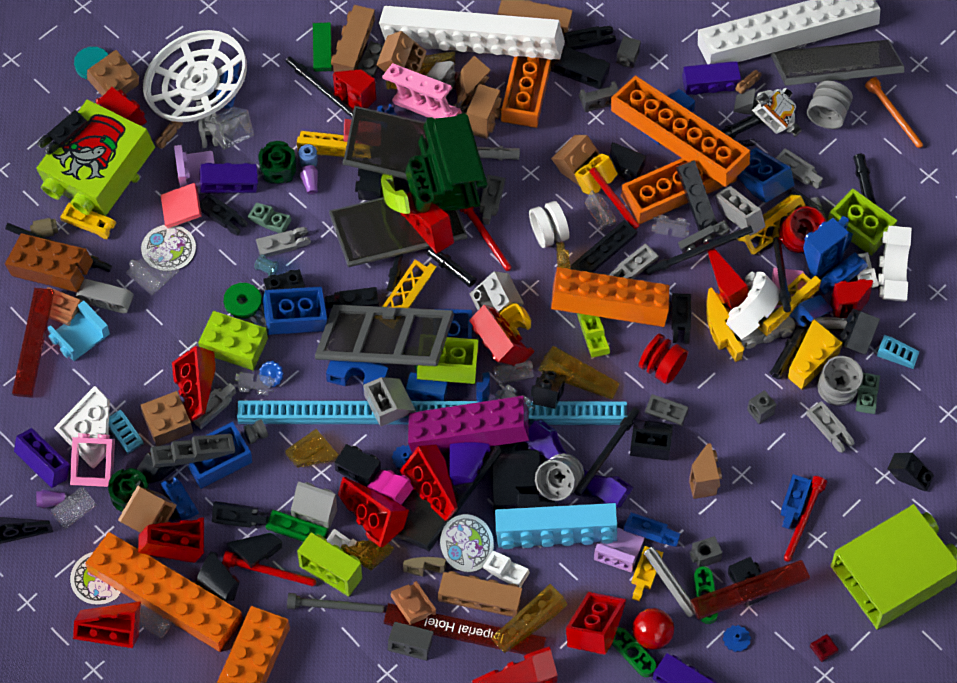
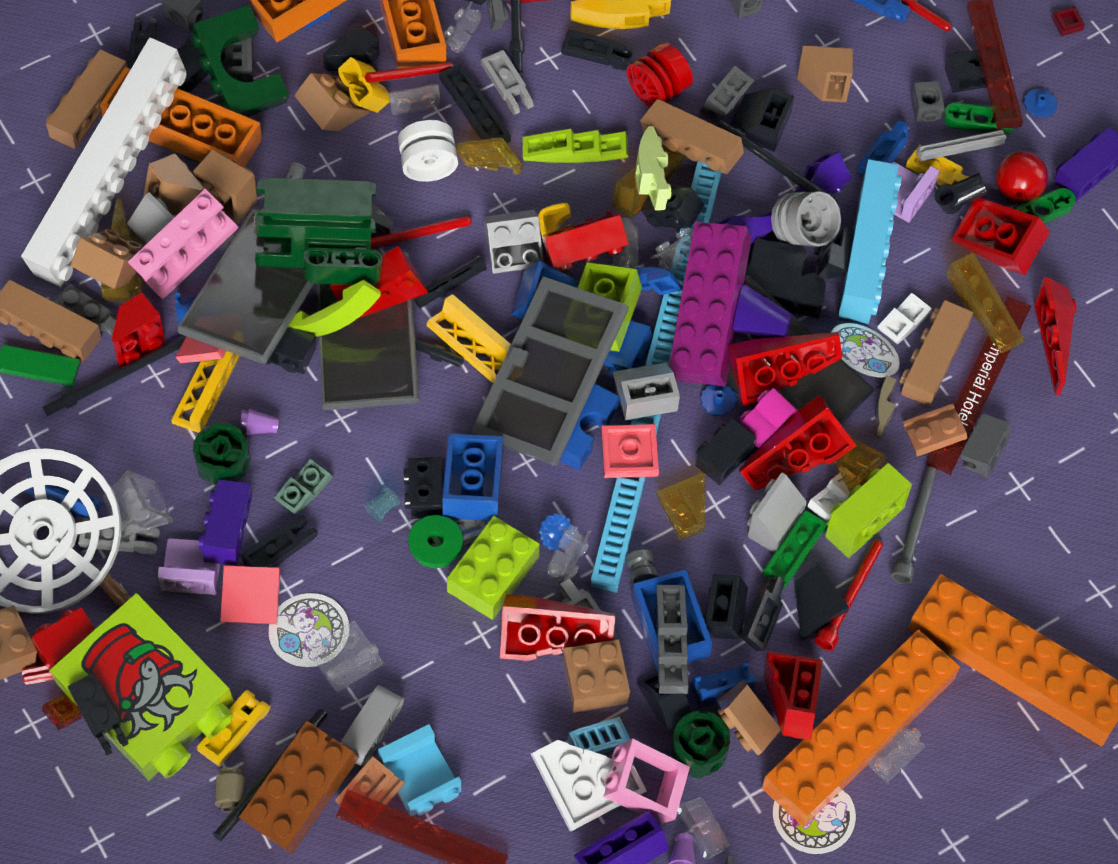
camera: 80 degrees left, 0 degrees up
red wedge [73,601,141,648] -> none
black slope [195,551,240,601] -> none
light grey hinge [256,227,311,258] -> none
medium blue brick [298,144,318,167] -> none
black hinge [325,287,379,308] -> none
orange brick [551,267,670,327] -> none
none -> dark green arch [189,4,289,117]
none -> coral tile [601,424,659,478]
none -> yellowish green slope [635,126,671,210]
none -> medium nougat brick [640,99,744,175]
none -> black brick [704,574,748,639]
none -> black piece [934,173,989,214]

